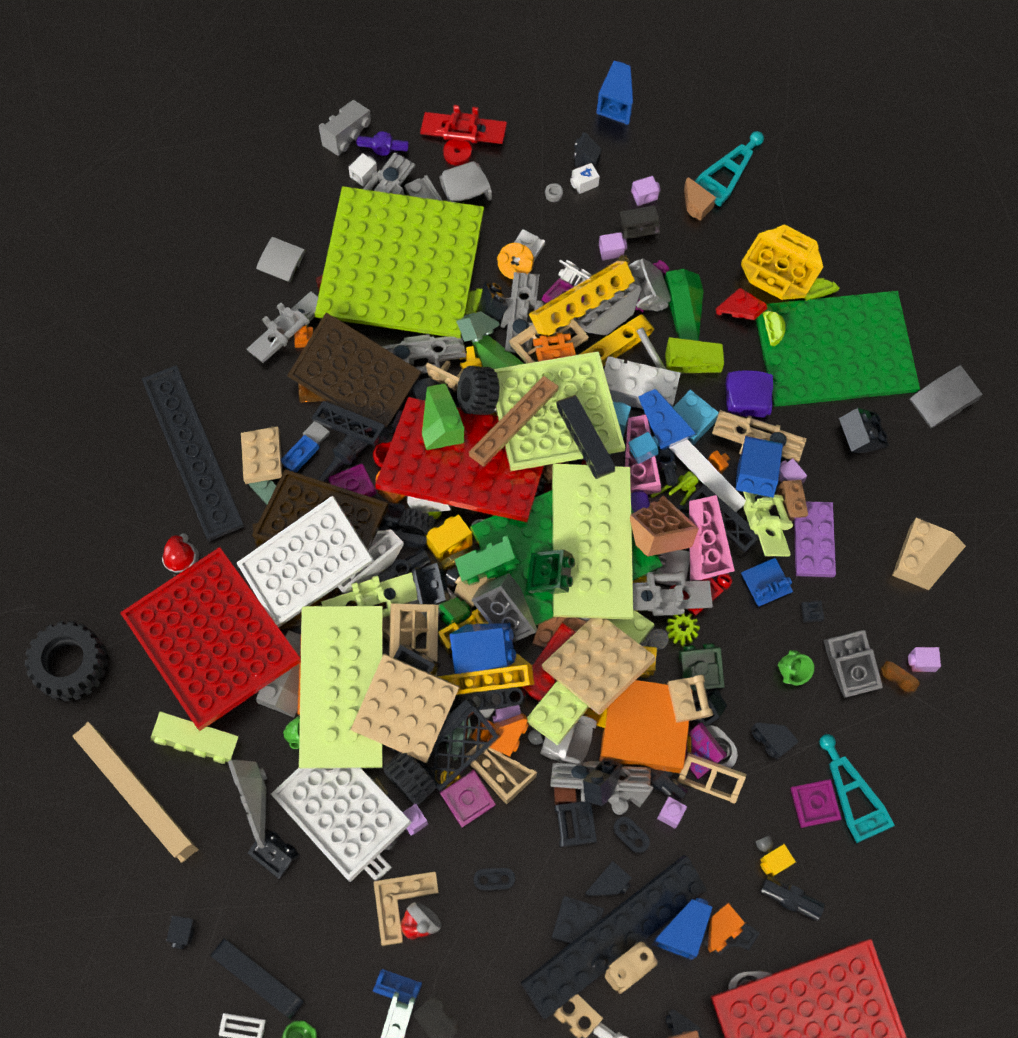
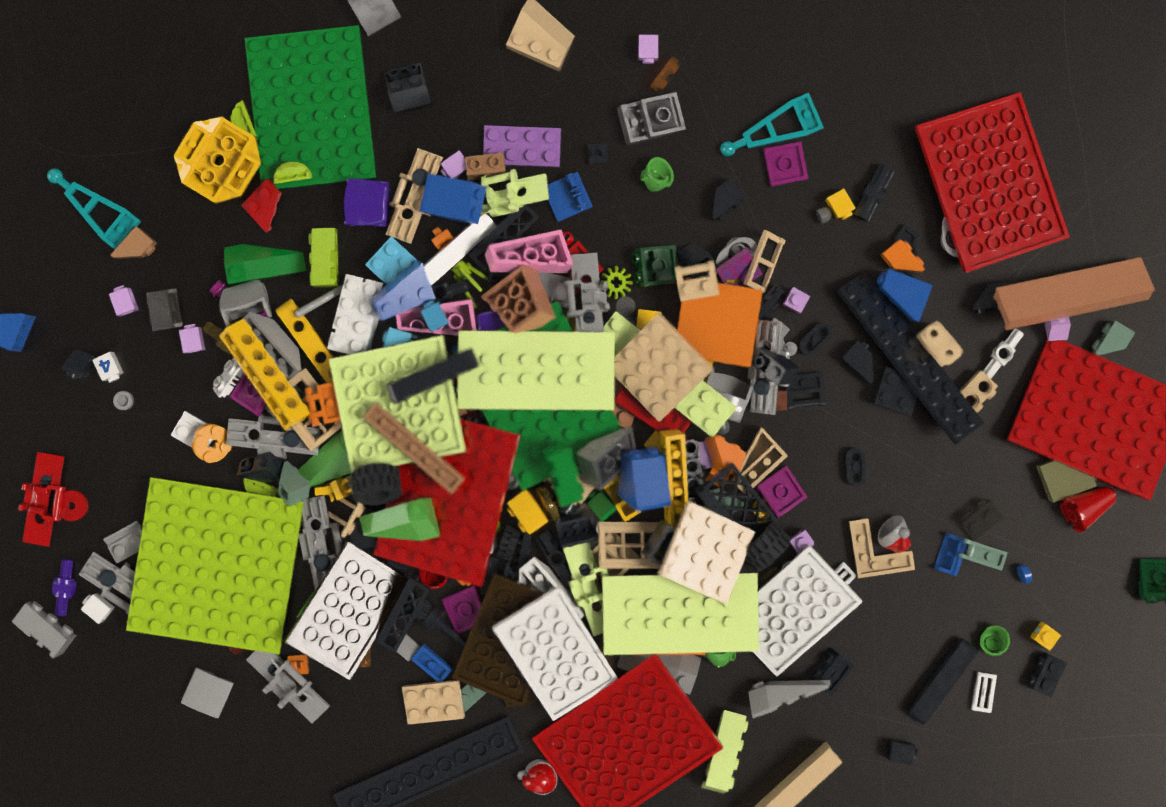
camera: 90 degrees left, 20 degrees up
light grey piece [440,162,492,202] -> none
dark green plate [527,549,575,594] -> none

